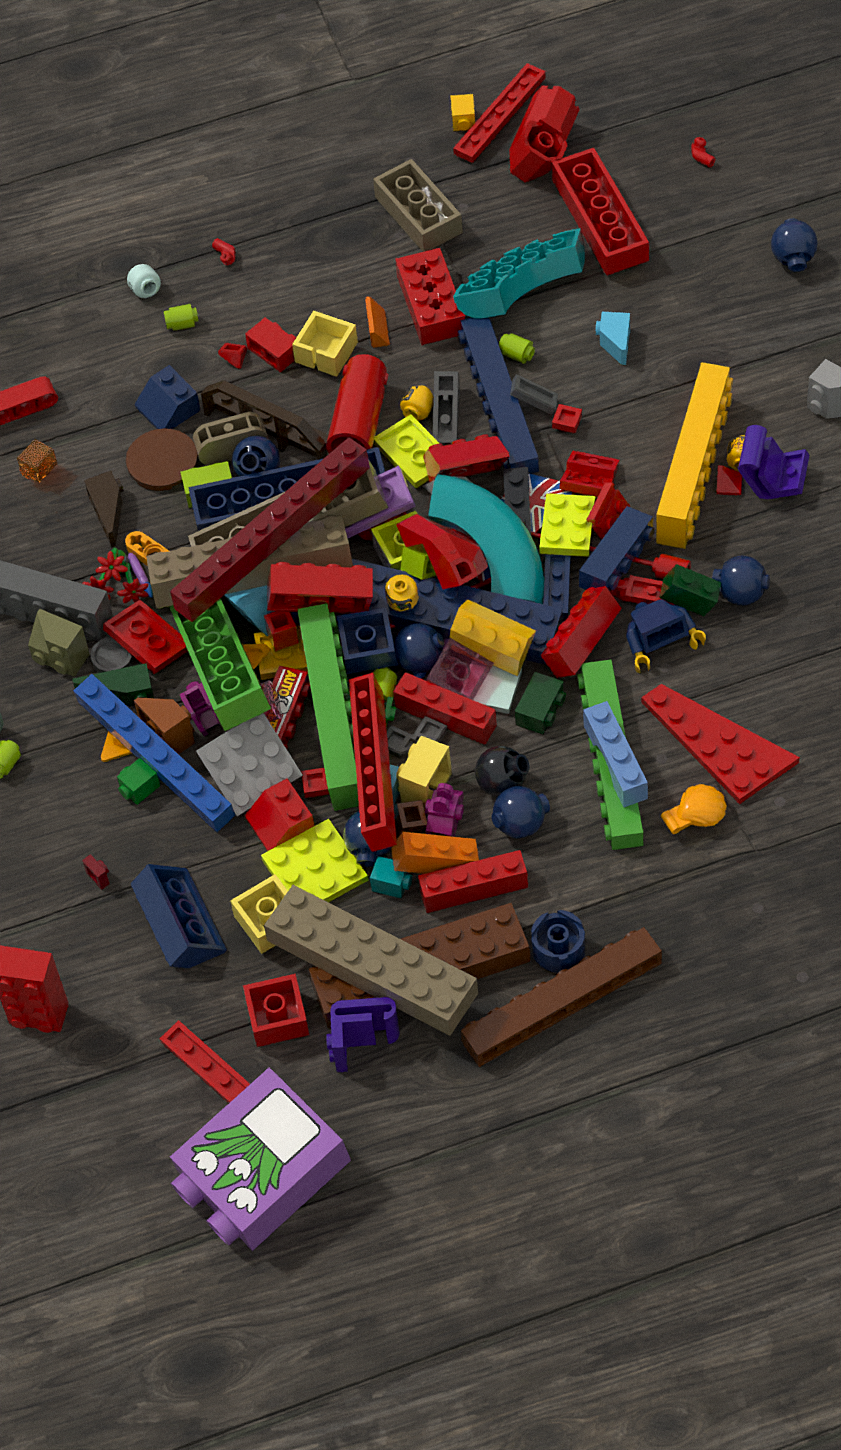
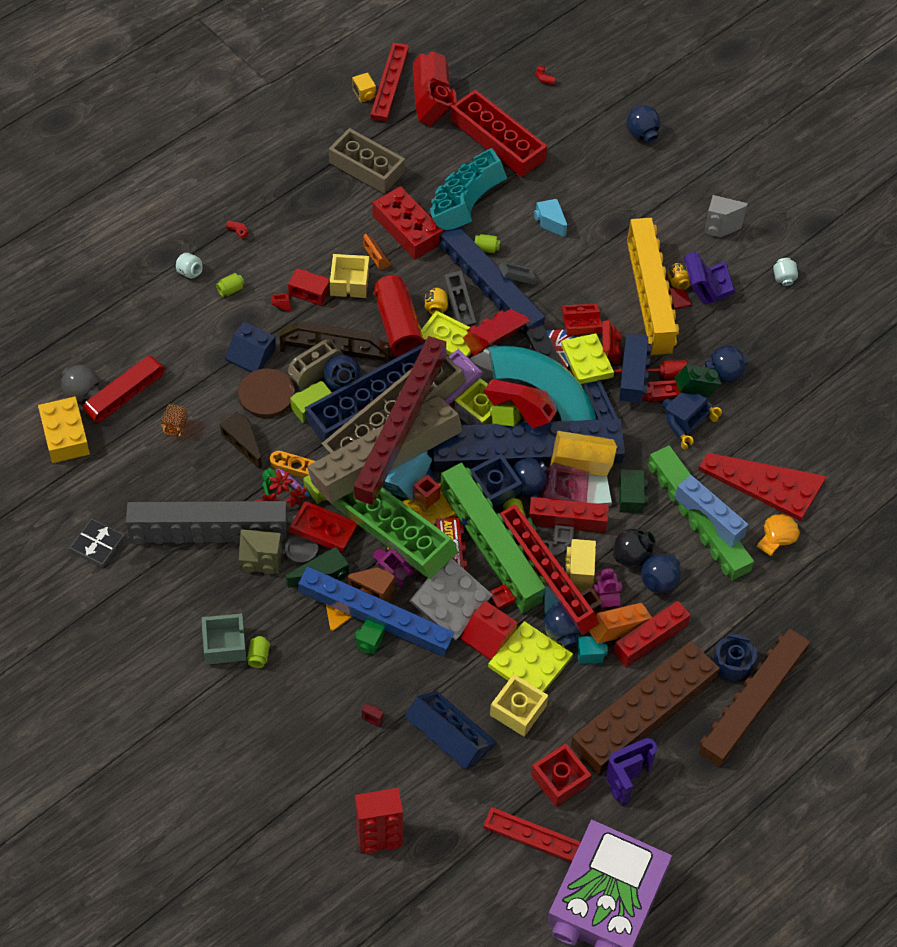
camera: 30 degrees left, 0 degrees up
dark tan brick [264,885,478,1036] -> none
red brick [267,562,373,614] -> none
yellow head [385,574,419,612] -> none
red brick [541,586,622,678] -> none
red plate [552,404,582,433] -> none

